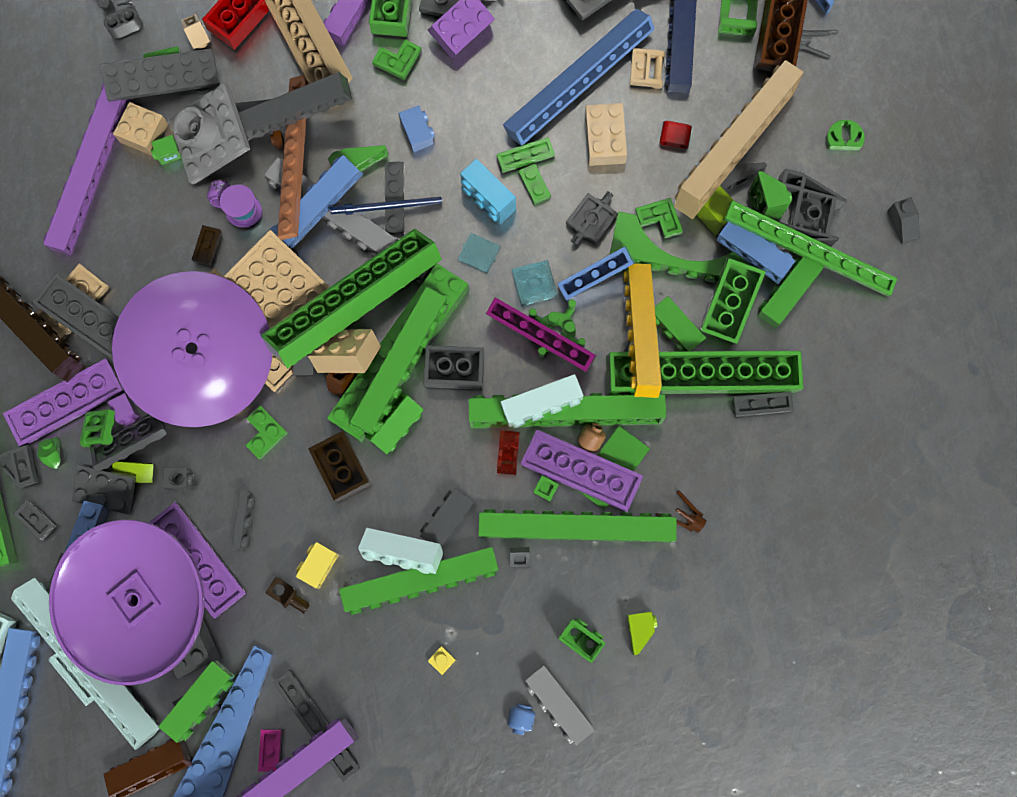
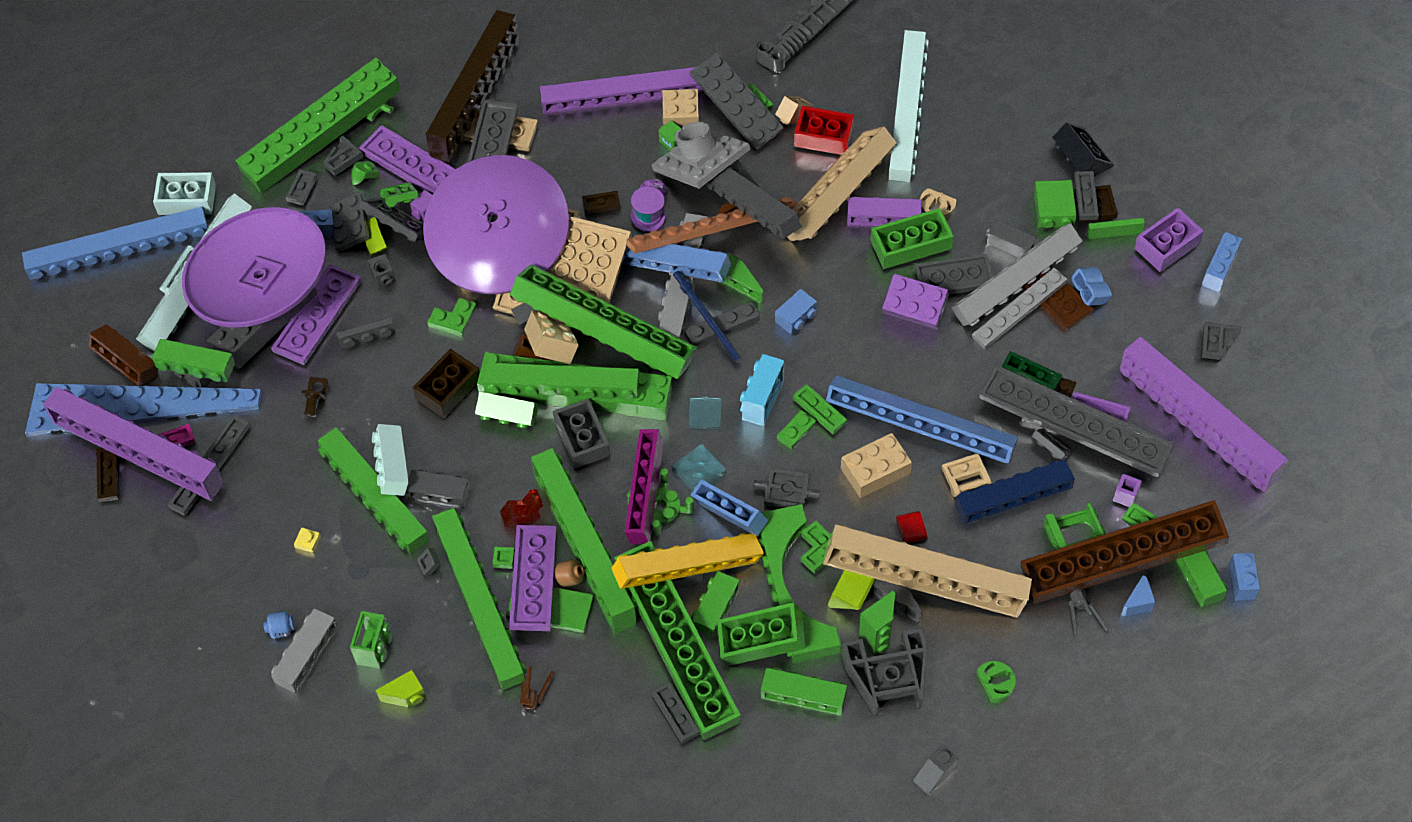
camera: 65 degrees right, 20 degrees down
light yellow brick [296,542,339,589] -> none
bright green plate [372,40,422,80] -> none
light aqua brick [501,374,584,428] -> none
medium blue brick [716,222,795,284] -> none
bright green plate [723,200,898,296] -> none

